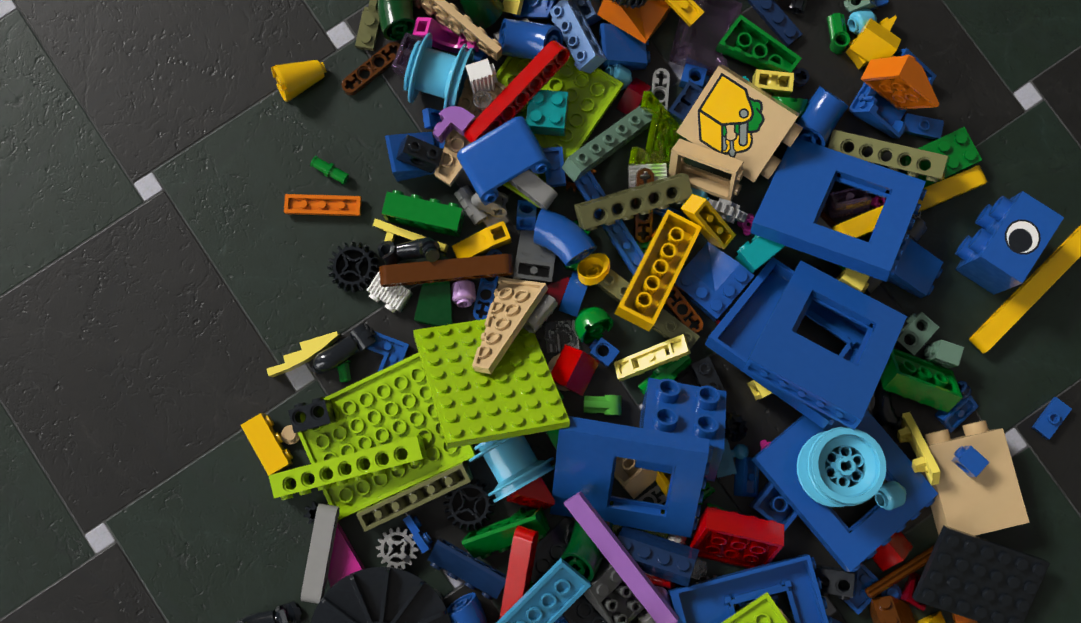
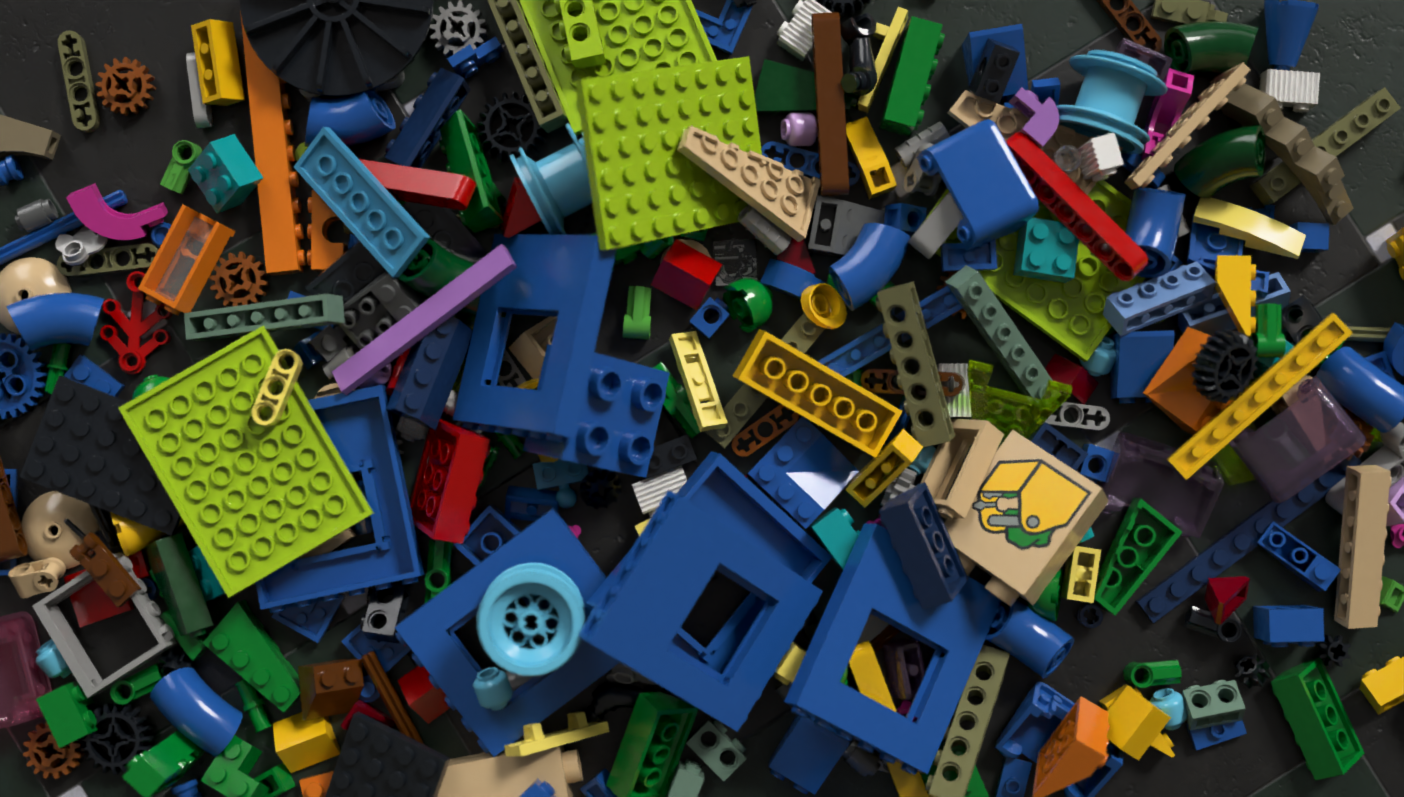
camera: 85 degrees right, 5 degrees up
none -> green piece [425,539,453,603]
none -> white brick [632,465,687,517]
none -> dark blue slope [879,482,969,609]

